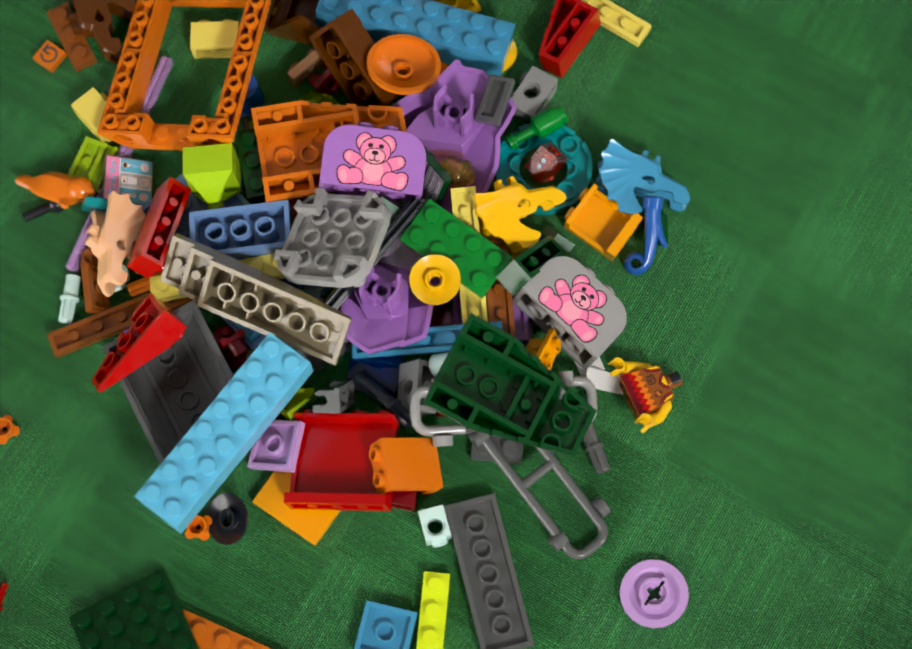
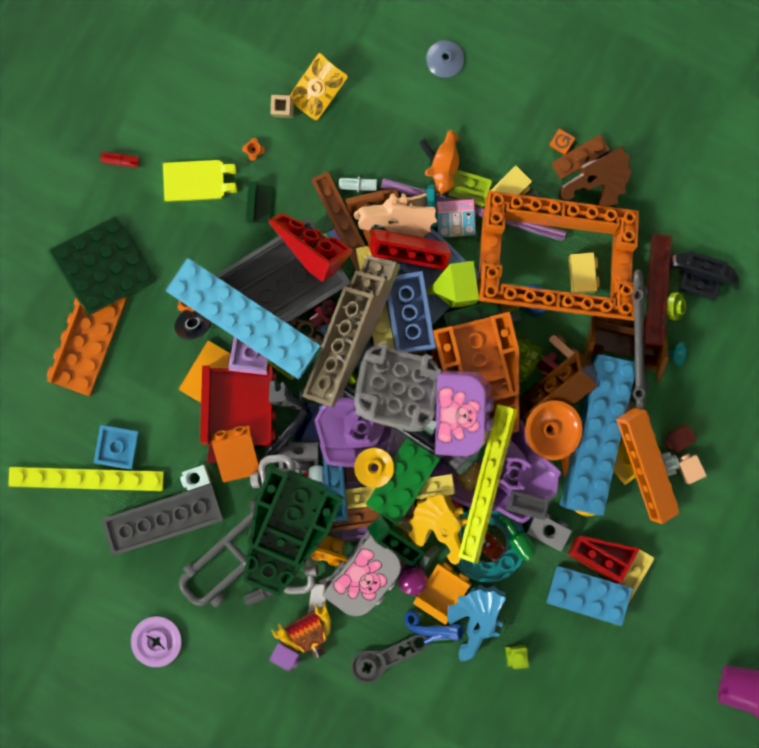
camera: 80 degrees right, 15 degrees up
none -> neon yellow tile [163,160,237,202]
none -> dark green panel [246,182,273,224]
none -> medium lavender brick [269,641,301,671]
none -> dark grey beam [351,634,429,684]
none -> magenta hair [398,566,428,596]
none -> neon yellow plate [458,404,518,563]
none -> lime brick [505,645,529,669]
none -> dark azure plate [547,566,632,626]

